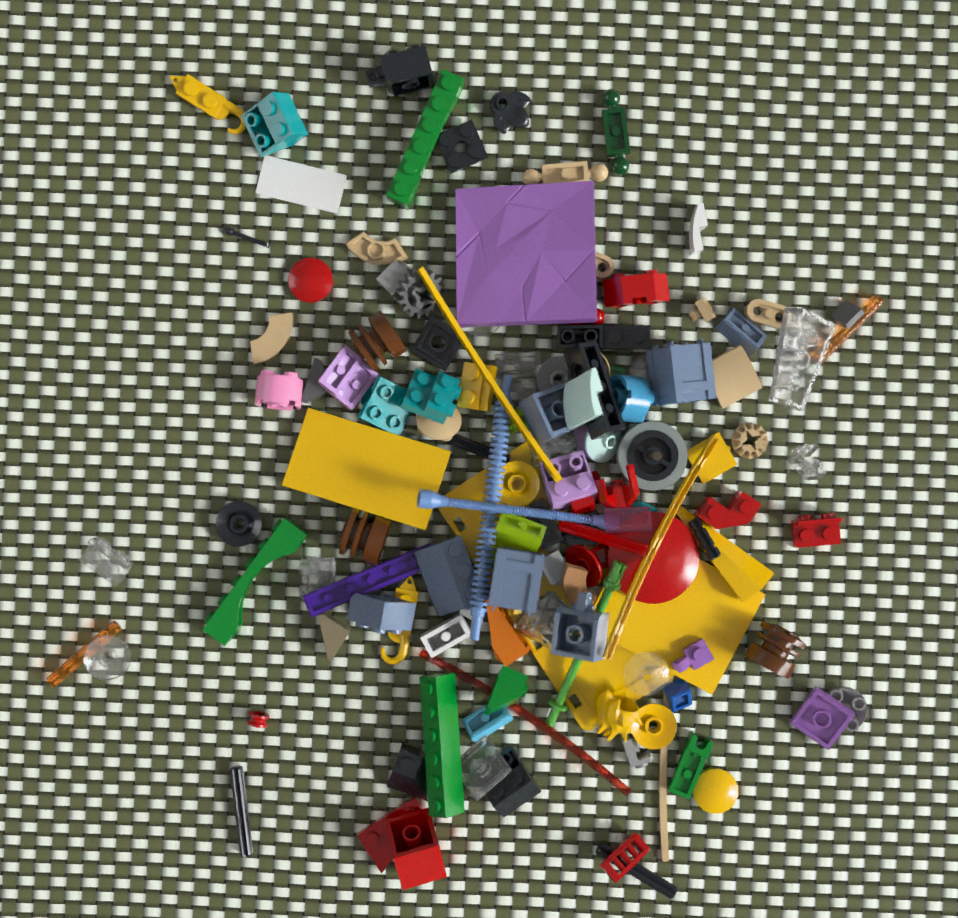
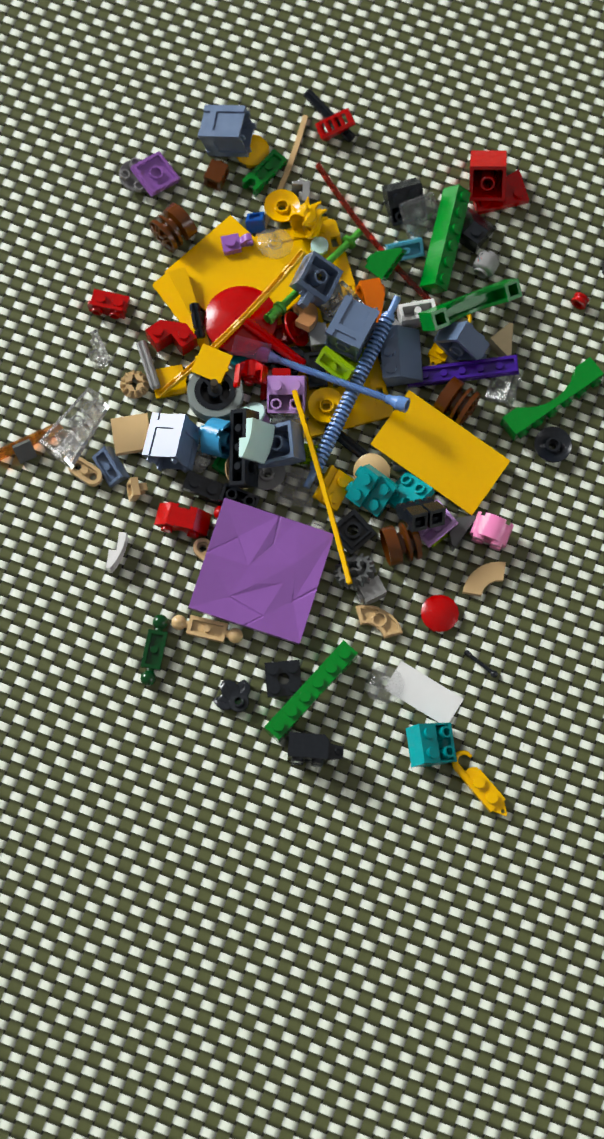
camera: 165 degrees left, 15 degrees down
none -> light grey axle [136,340,161,390]
none -> yellow piece [191,344,233,384]
none -> sand blue container [198,105,257,157]
none -> reddish brown brick [203,159,229,192]
none -> light aqua tile [310,237,329,256]
none -> clear dish [365,666,404,704]
none -> black legs [396,497,446,532]
none -> green arch [418,278,523,331]
none -> light grey head [473,250,500,279]

